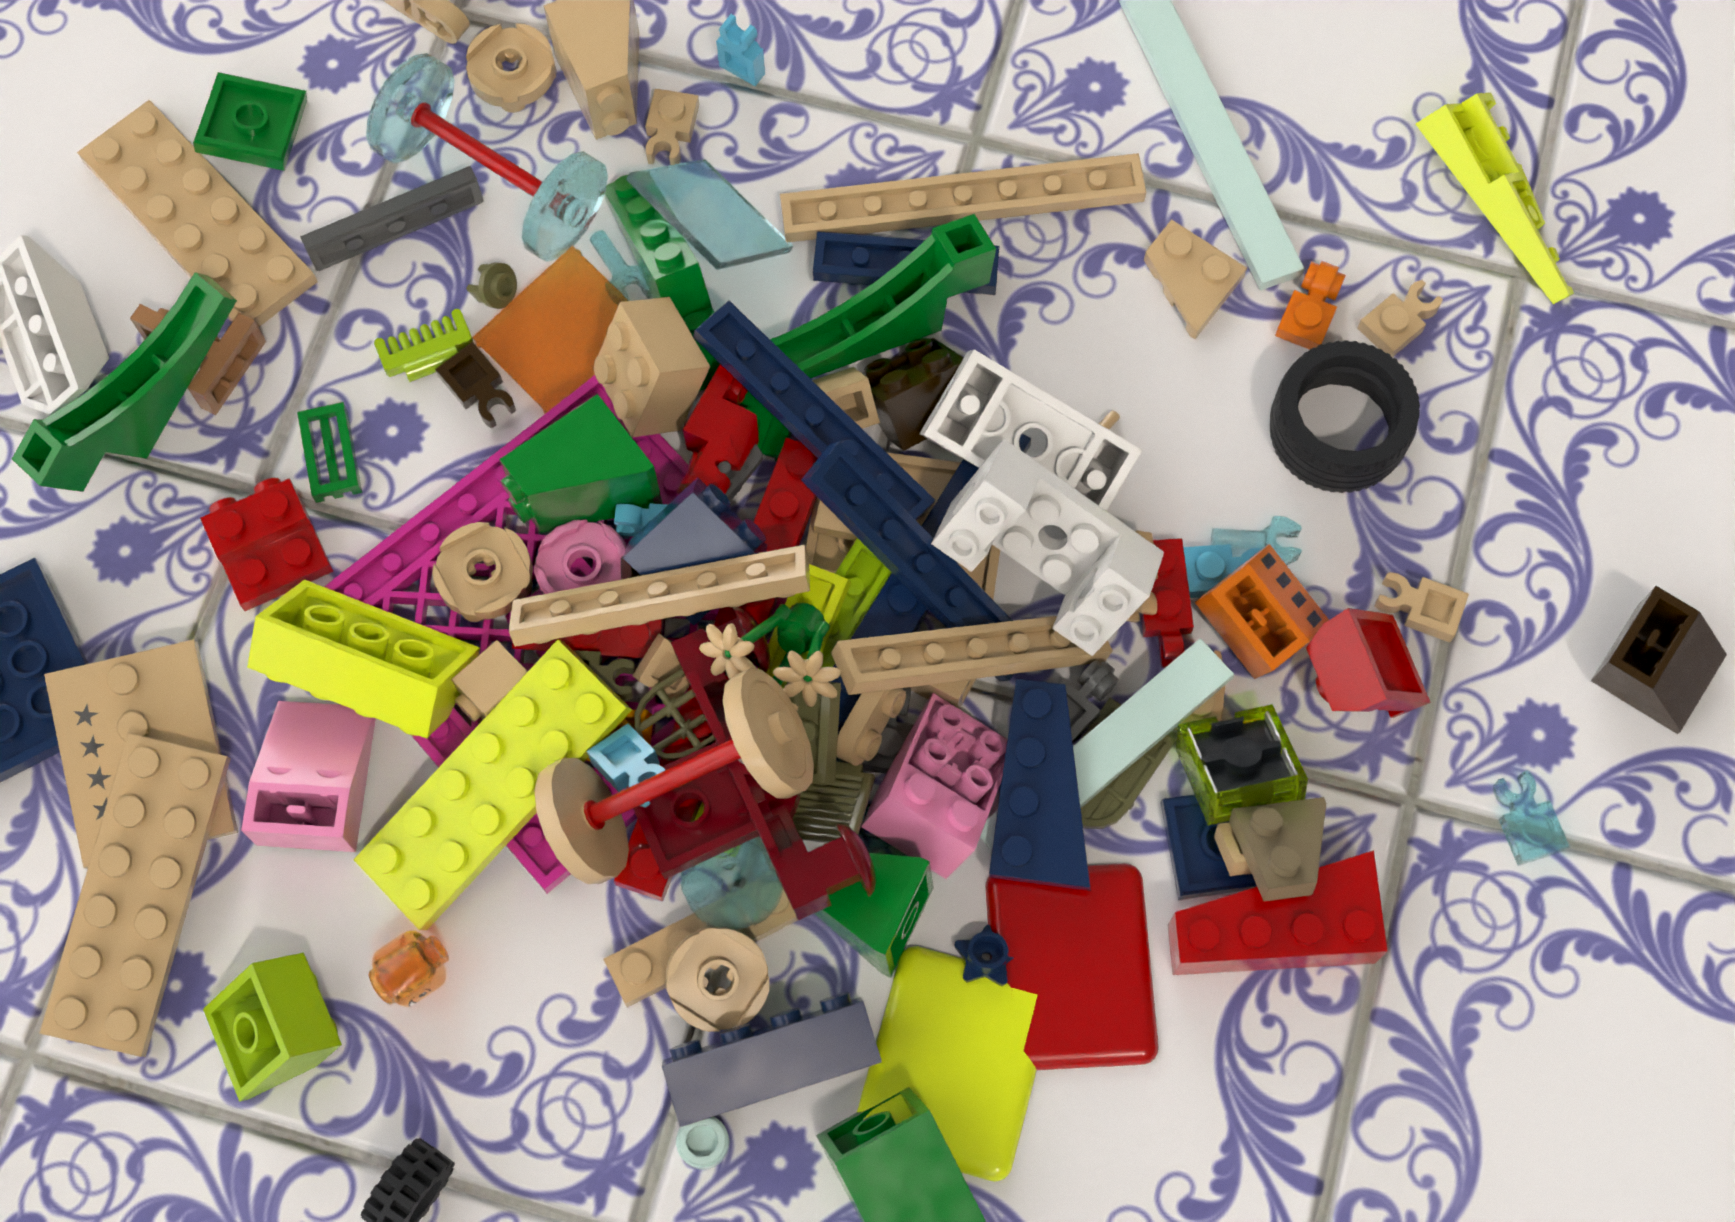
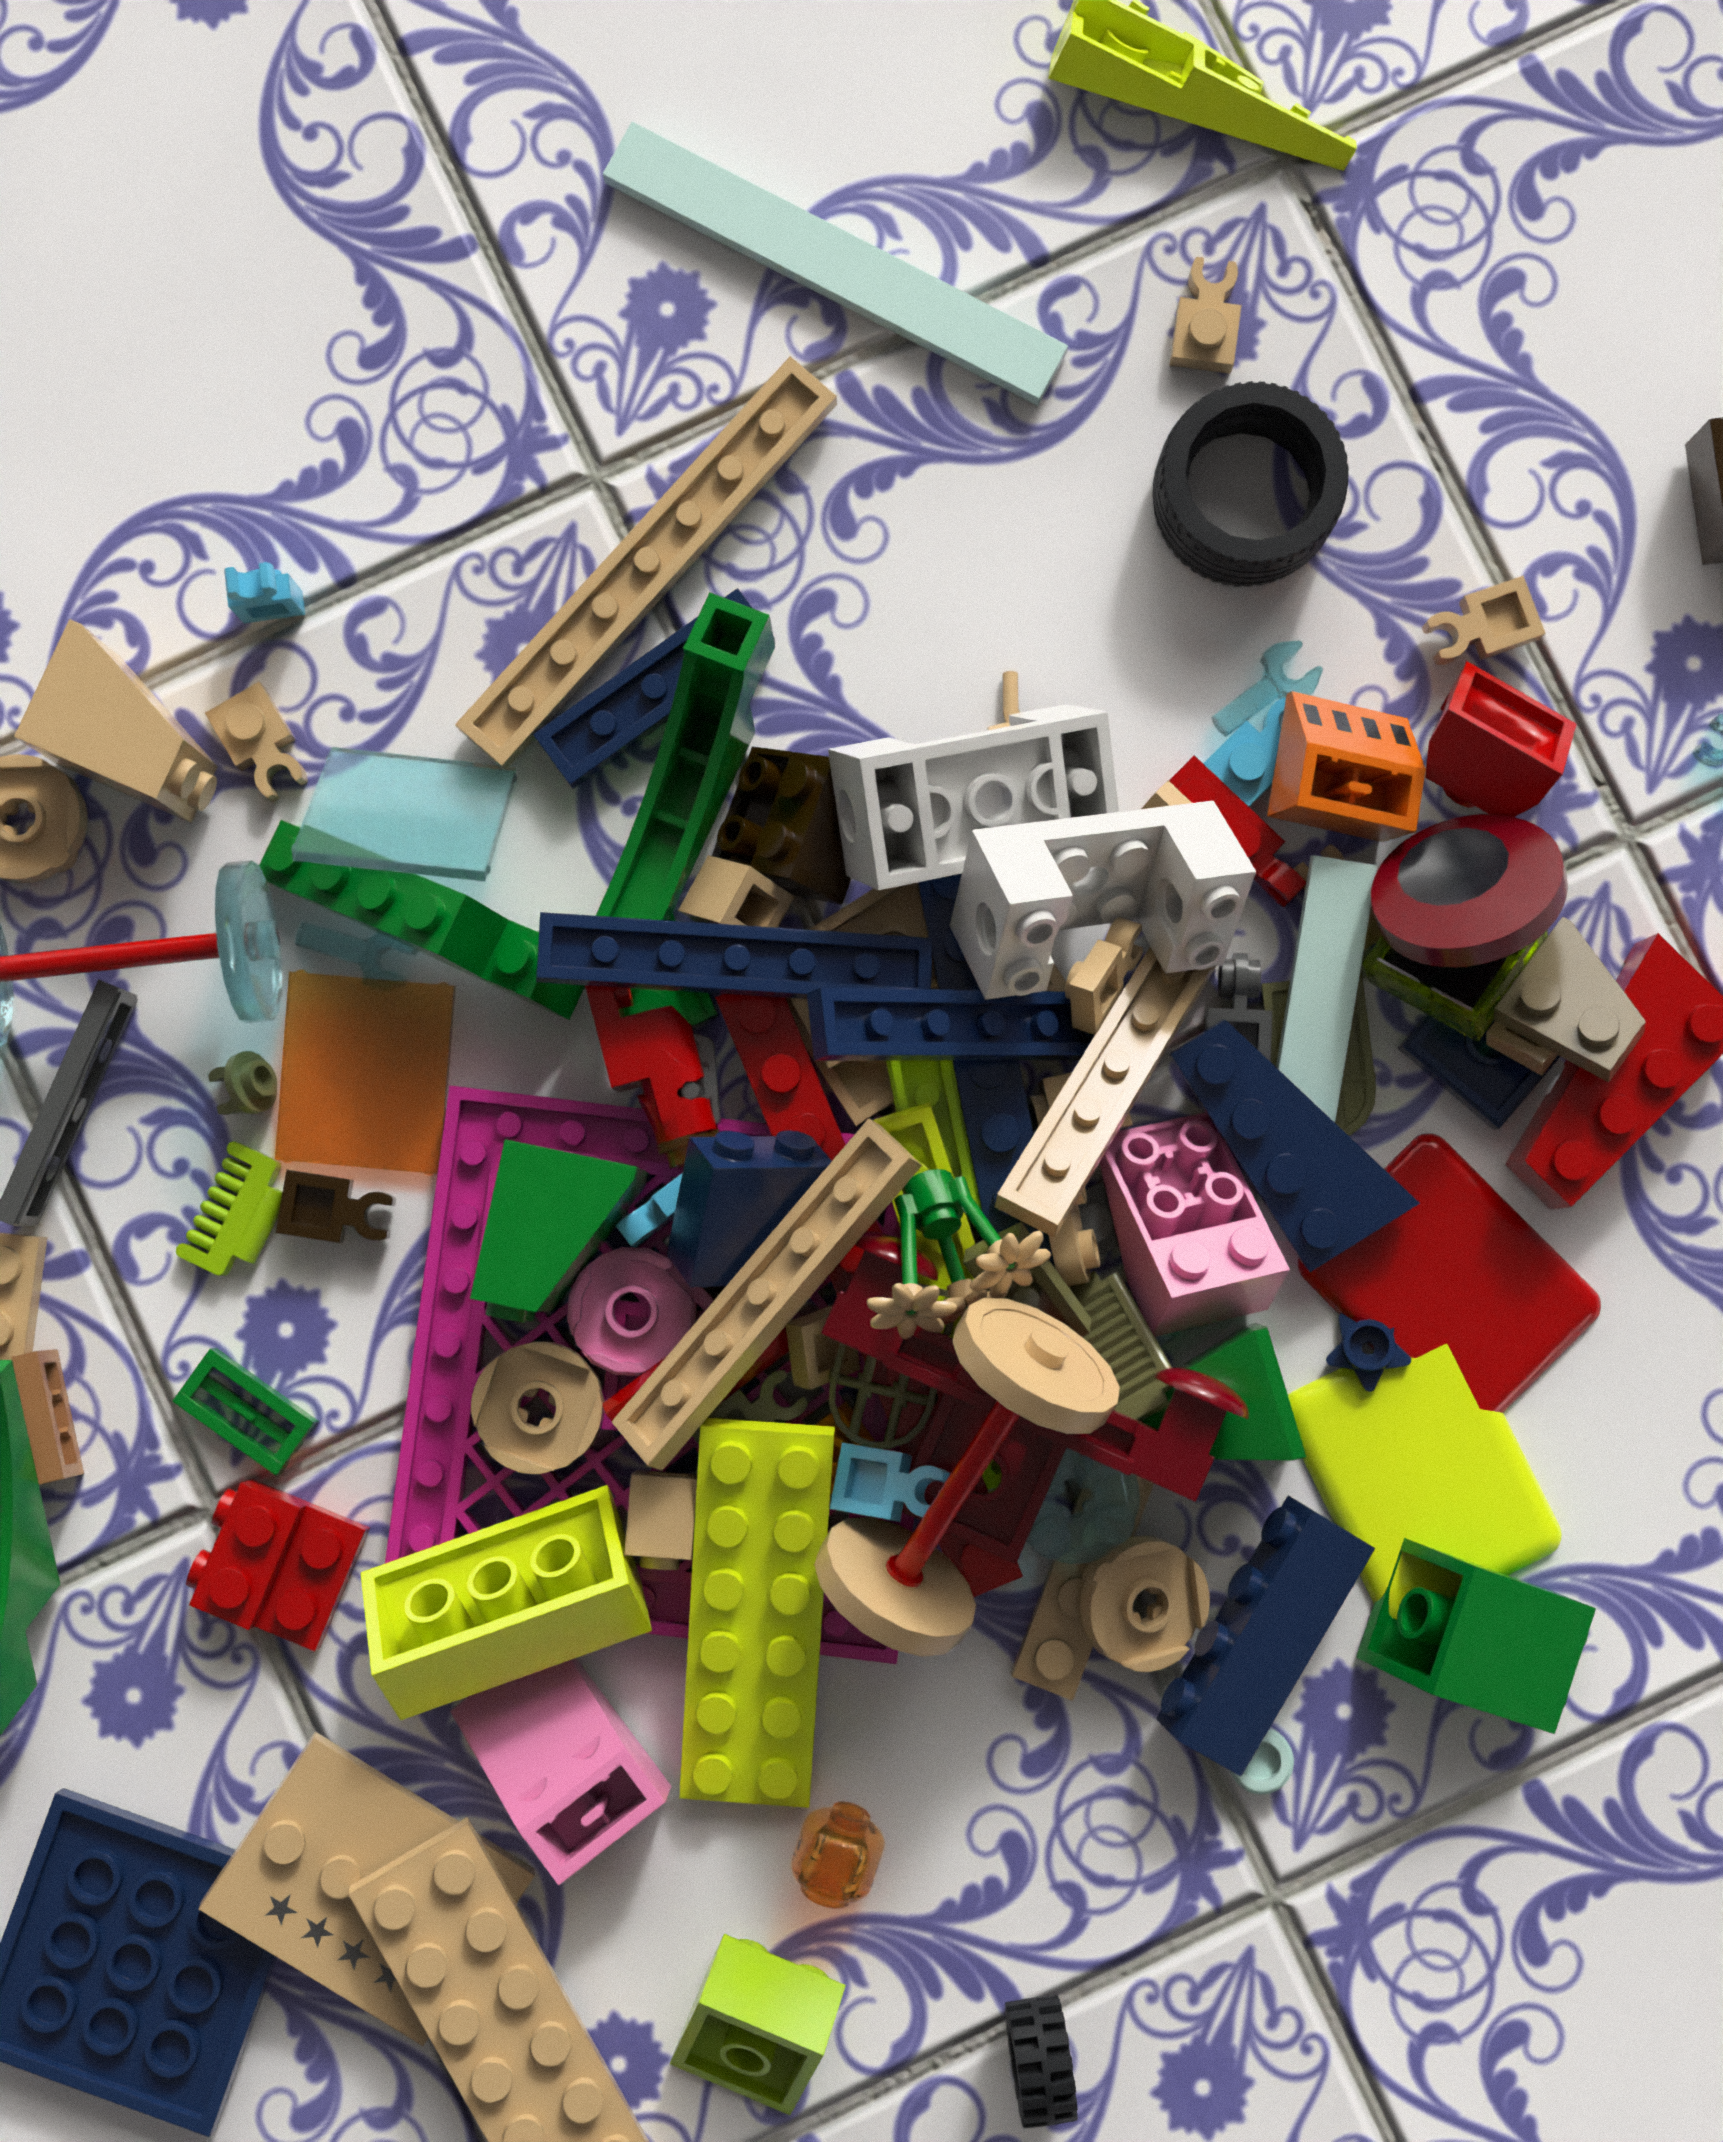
camera: 40 degrees left, 15 degrees up
tan brick [593,297,710,437] -> none
tan wing [1144,219,1247,339] -> none
orange plate [1275,261,1346,350] -> none
none -> tan plate [1065,917,1143,1035]
none -> dark red piece [1371,814,1568,967]

